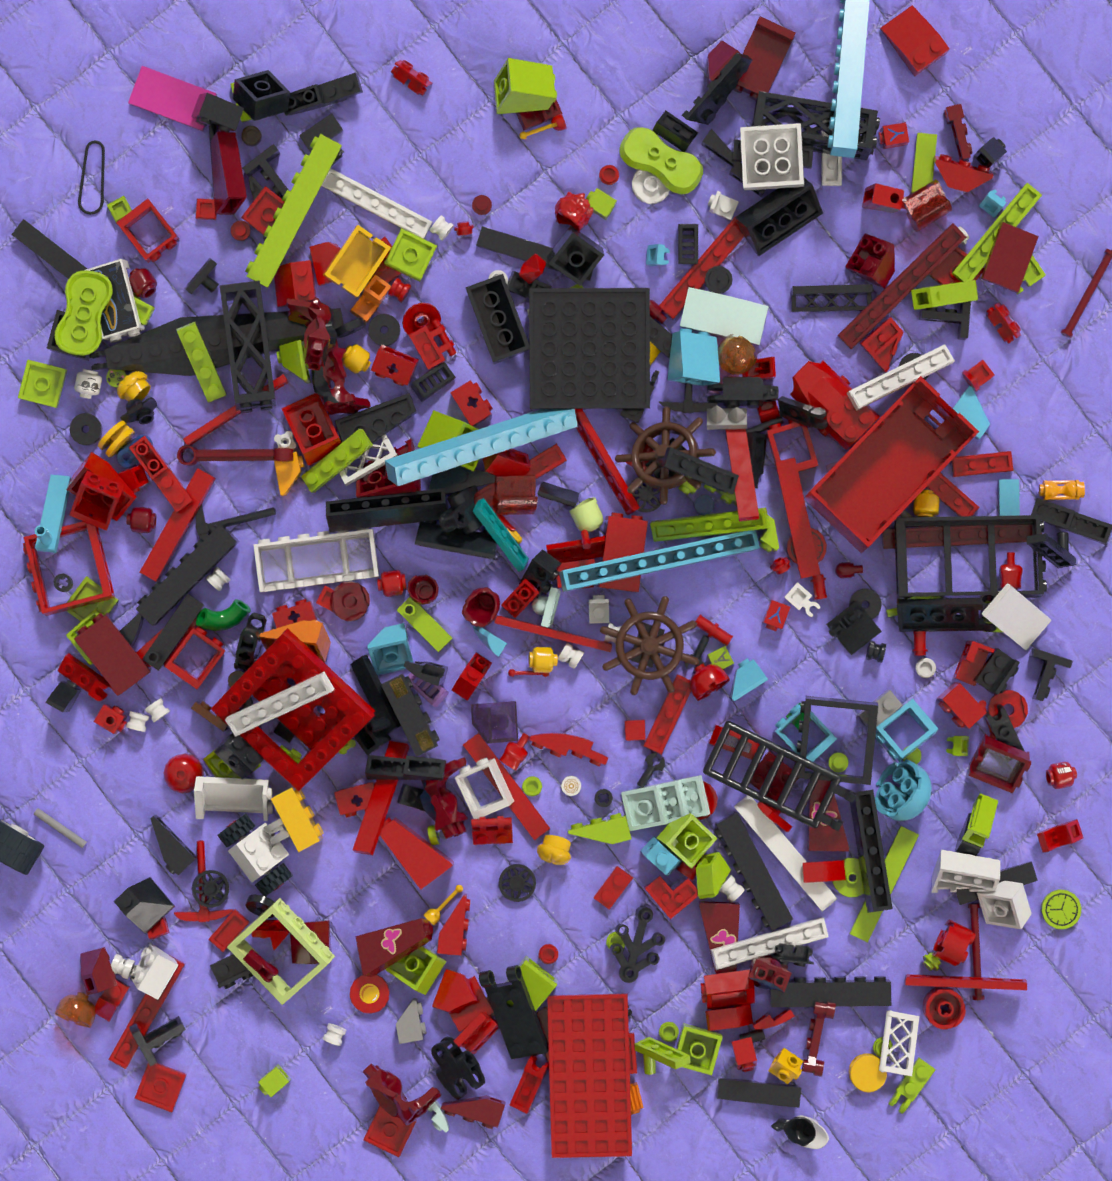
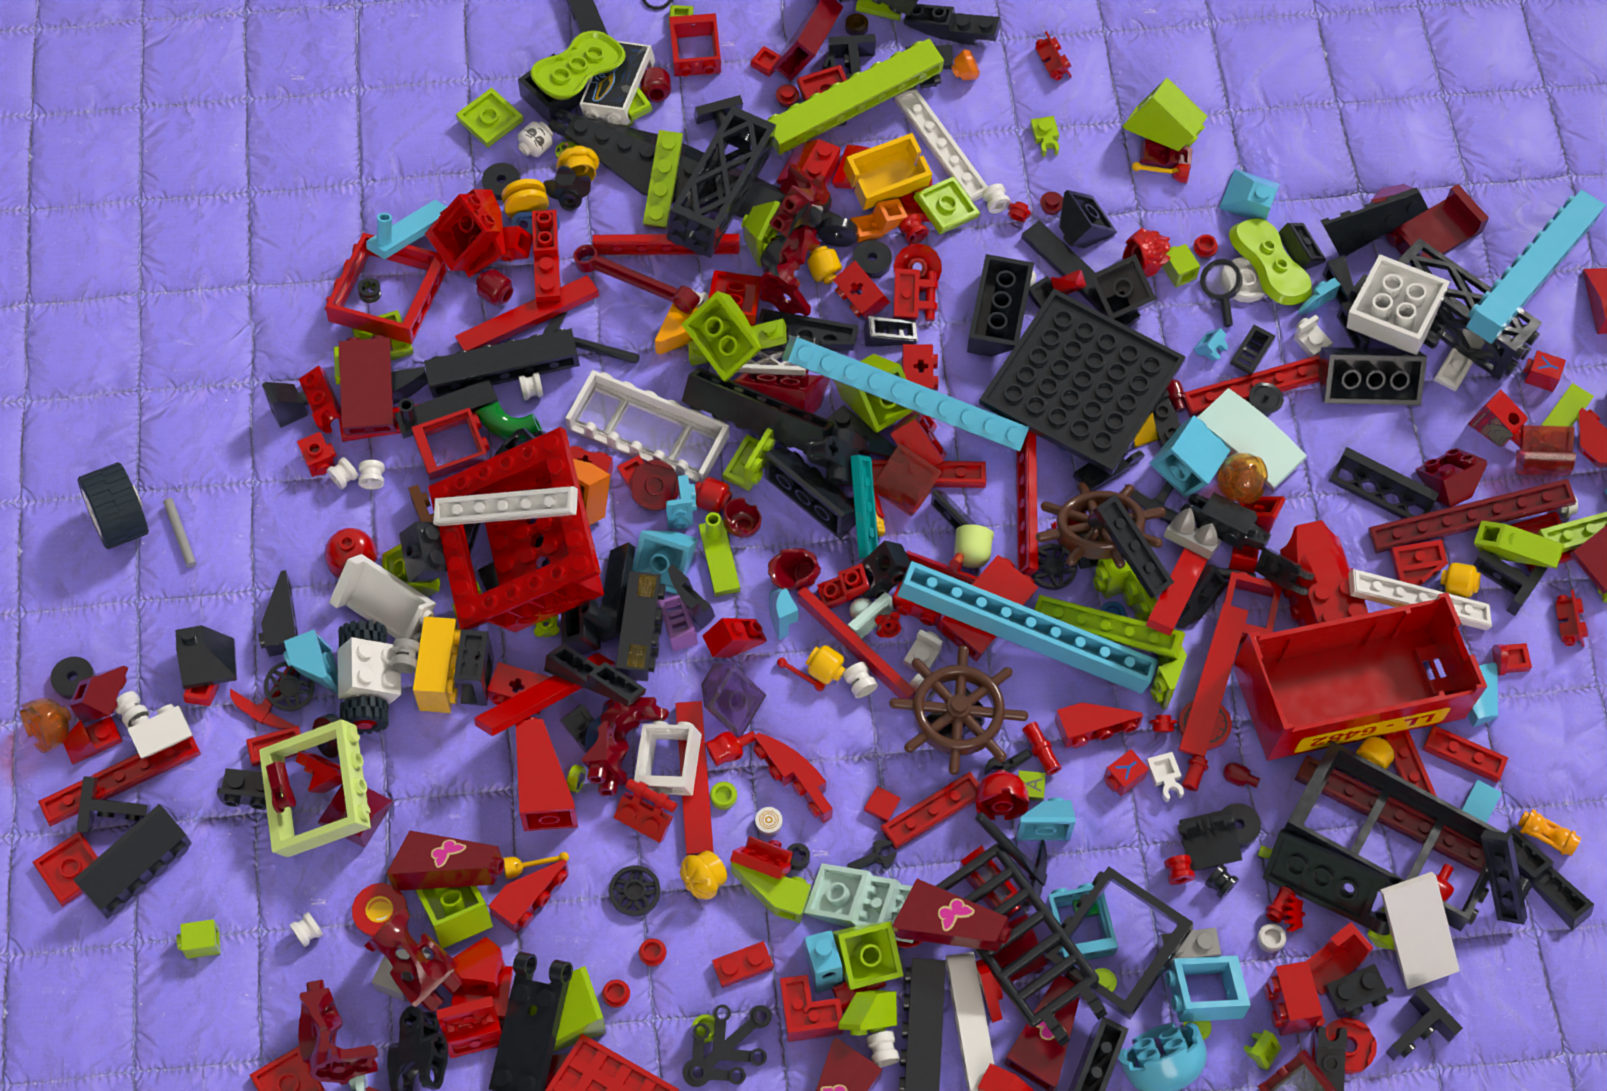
camera: 30 degrees right, 25 degrees down
none -> black piece [51,656,95,700]
none -> black slope [73,804,192,919]
none -> medium azure slope [283,630,338,695]
none -> dark red hips [364,907,463,1012]
none -> black window [454,629,494,706]
none -> red plate [639,938,667,967]
none -> medium azure bracket [666,475,697,530]
none -> lime slope [681,291,762,382]
none -> lime bracket [722,428,775,492]
none -> red slope [730,836,793,880]
none -> red plate [875,611,902,638]
none -> dark red slope [892,878,1012,952]
none -> orange cone [951,49,980,81]
none -> black piece [975,812,1047,907]
none -> lime plate [1030,116,1059,157]
none -> red slope [1054,702,1143,748]
none -> black slope [1059,190,1117,248]
none -> red wheel [1164,855,1195,885]
none -> piece [1200,259,1243,327]
none -> medium azure slope [1219,169,1280,220]
none -> red piece [1283,895,1305,932]
none -> medium azure plate [1298,277,1341,315]
none -> yellow head [1440,562,1481,598]

